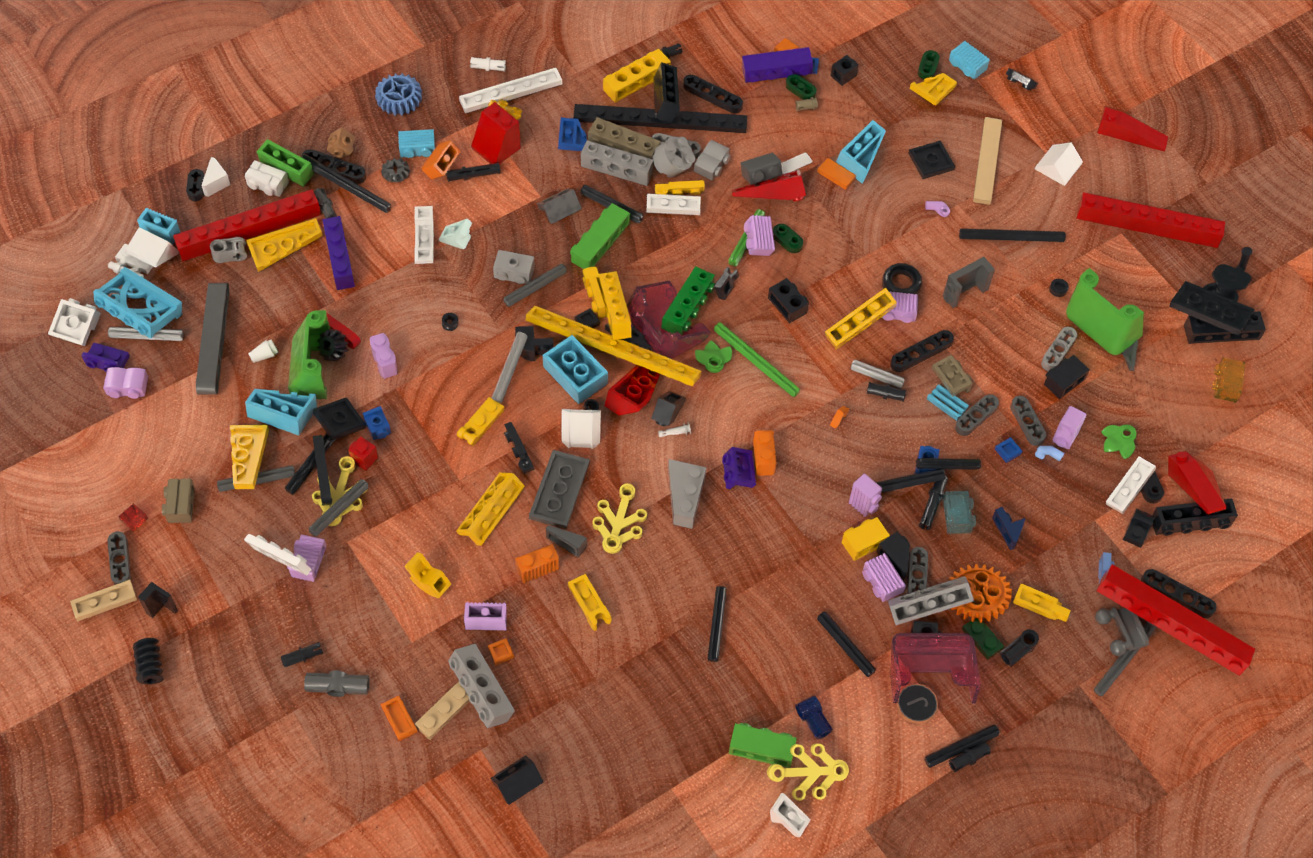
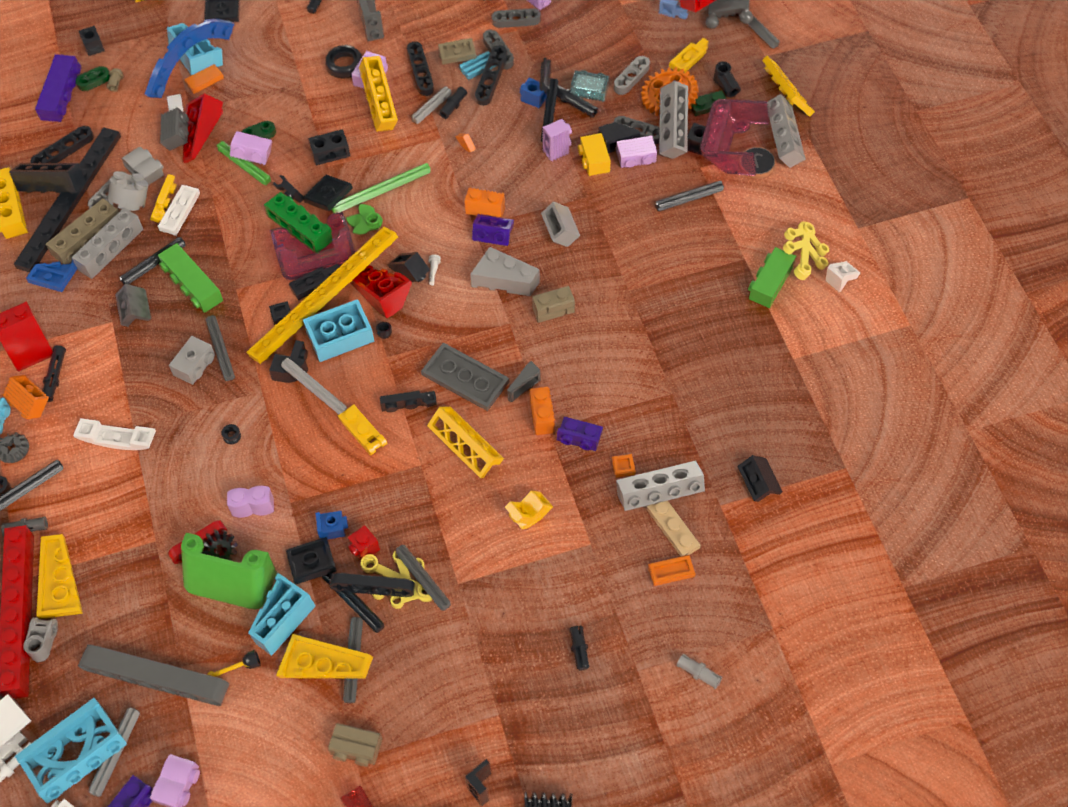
camera: 70 degrees left, 0 degrees up
white plate [244,534,312,576] -> none
white cone [248,339,278,363] -> none
lavender brick [287,534,327,582] -> none
dark grey piece [304,670,370,697] -> none
dark purple brick [322,216,355,290] -> none
light aqua slope [439,219,472,249] -> none
lavender brick [464,602,507,630] -> none
white slope [562,409,601,449] -> none
yellow plate [568,574,612,631] -> none
yellow plate [582,267,606,319] -> none
light yellow plant [592,483,647,554] -> none
yellow brick [599,271,632,340] -> none
black axle [707,586,727,662] -> none
orange tile [774,38,798,52] -> none
clear blue piece [795,695,833,740] -> none
black axle [924,724,1000,768] -> none
lavender arm [925,201,950,217] -> none
black pin [949,742,991,772] -> none
dark blue slope [992,507,1025,551] -> none
blue tile [995,437,1023,463] -> none
light blue arm [1035,446,1064,461] -> none
none -> blue plate [145,19,234,98]
none -> hinge [207,649,261,677]
none -> black tile [302,175,353,211]
none -> black beam [475,45,508,106]
none -> dark tan brick [532,286,575,323]
none -> light grey brick [541,202,580,247]
none -> dark purple bracket [557,416,603,451]
none -> light grey beam [614,56,650,95]
none -> light grey pin [677,654,722,689]
none -> yellow wing [762,55,815,117]
none -> light grey brick [766,94,806,168]

